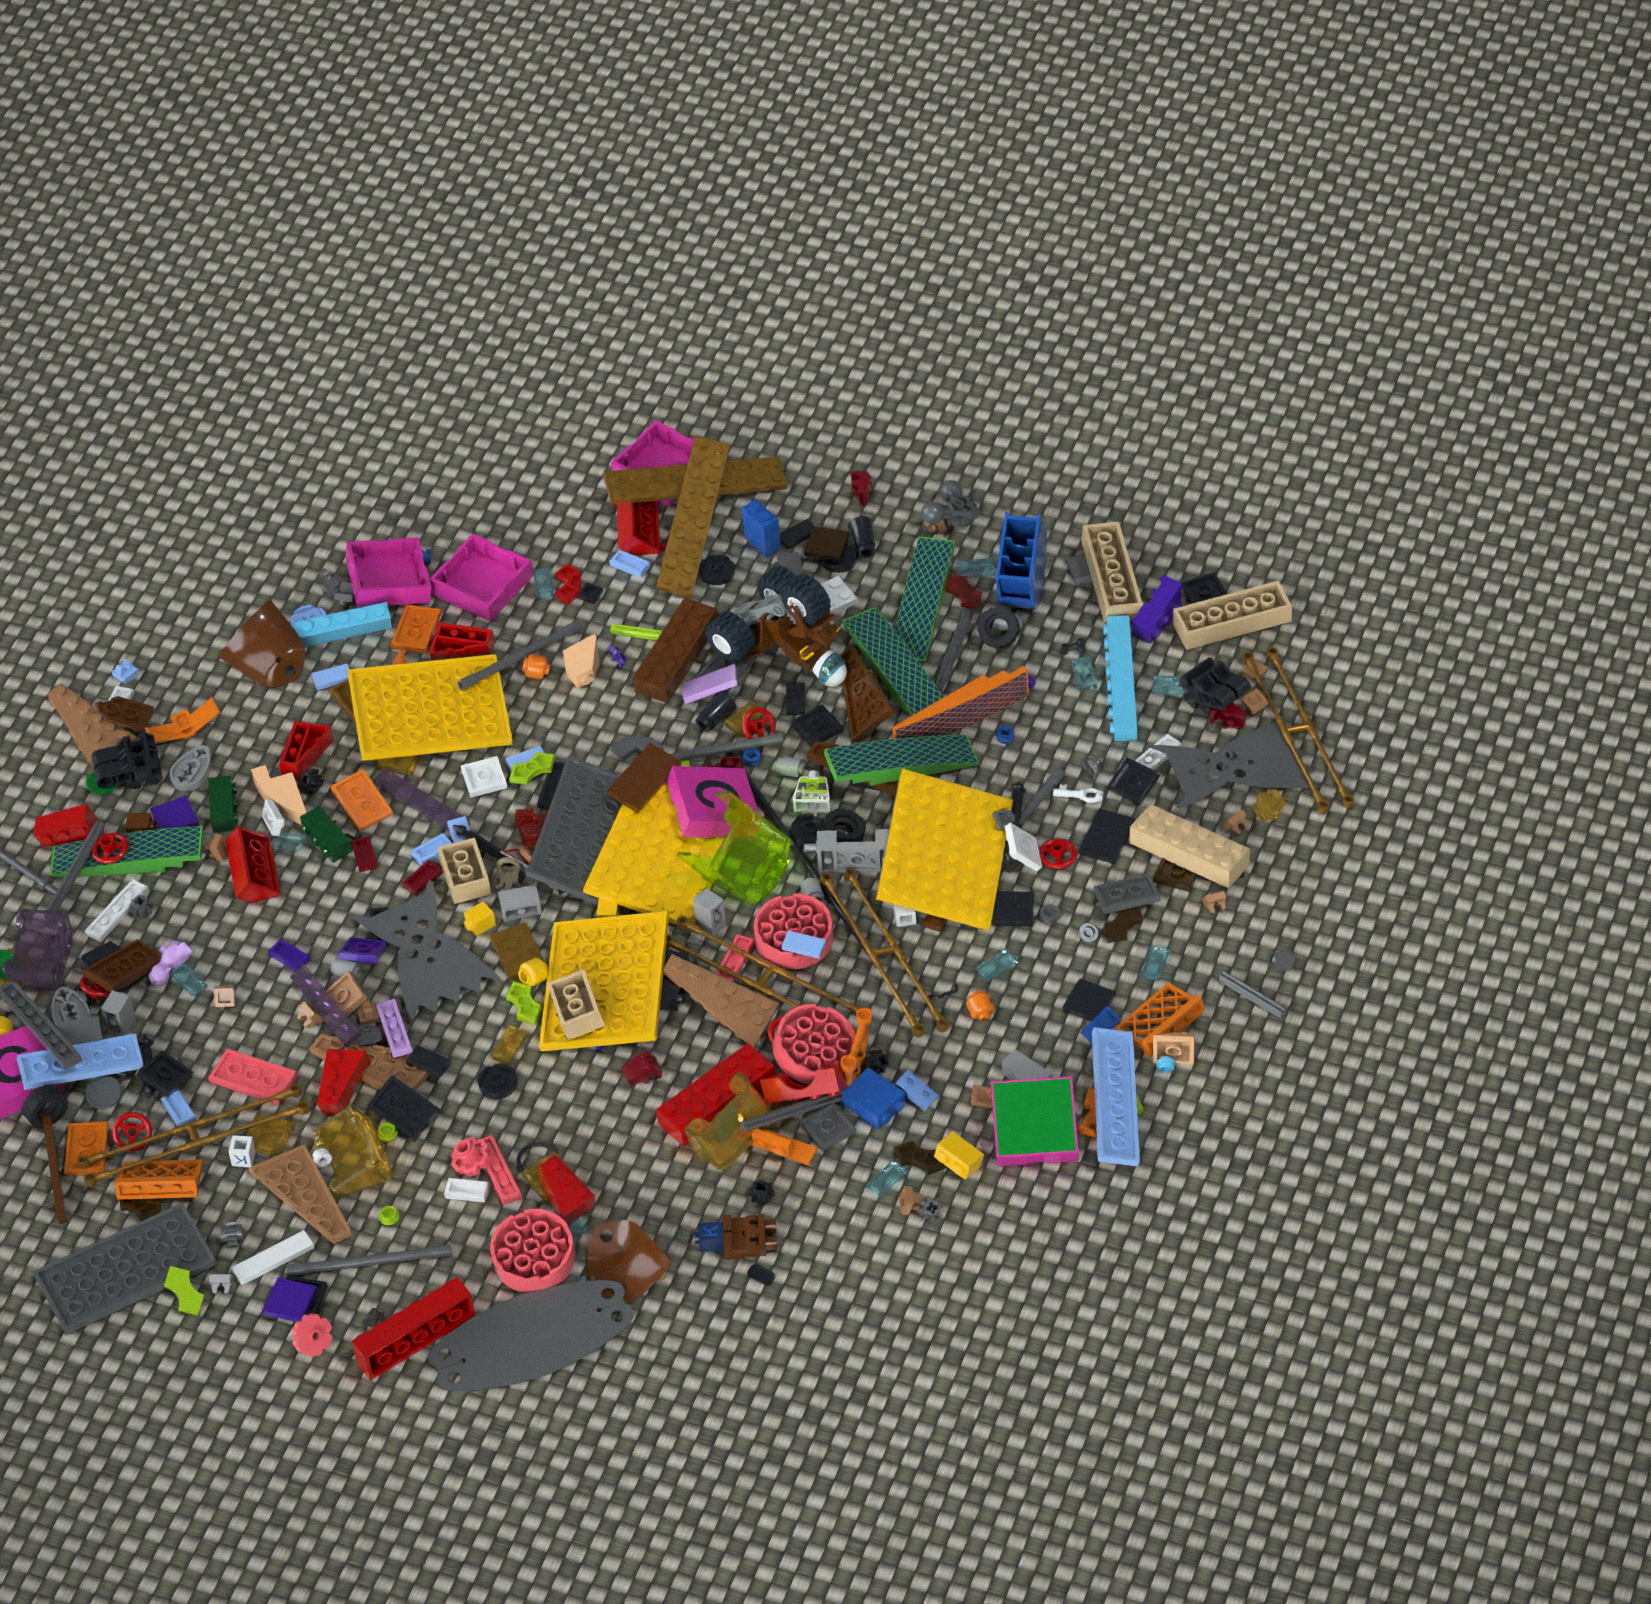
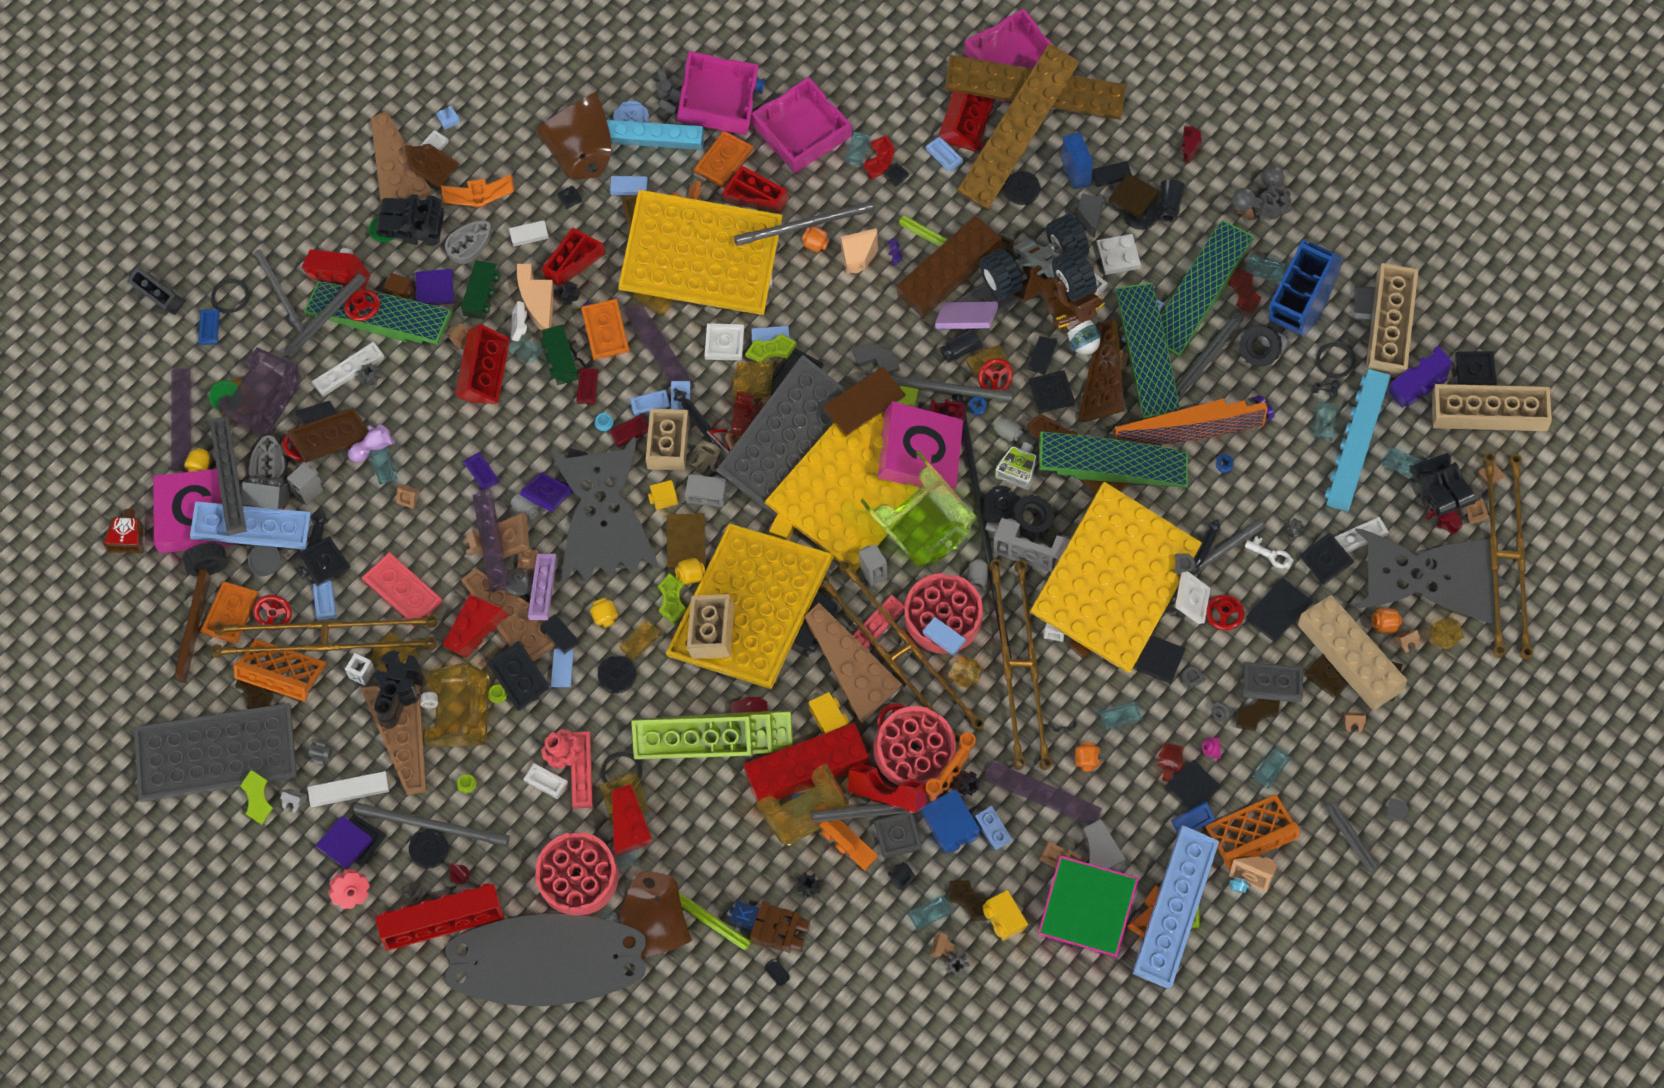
camera: 20 degrees right, 15 degrees up
none -> black connector [374,650,425,729]
none -> black tile [408,829,449,869]
none -> dark red plate [449,862,470,885]
none -> white tile [509,220,549,247]
none -> light blue tile [551,649,574,687]
none -> black tile [557,185,582,209]
none -> yellow head [590,598,618,628]
none -> medium azure plate [595,413,613,431]
none -> lime slope [631,710,793,759]
none -> lime axle [679,892,751,950]
none -> clear yellow plate [732,362,774,399]
none -> yellow brick [808,692,849,734]
none -> black tile [888,862,916,891]
none -> clear yellow brick [948,655,983,688]
none -> clear purple tile [984,761,1102,825]
none -> clear red piece [1157,743,1184,782]
none -> dark pink plate [1202,737,1221,759]
none -> black tyre [1316,343,1356,378]
none -> orange head [1371,608,1402,633]

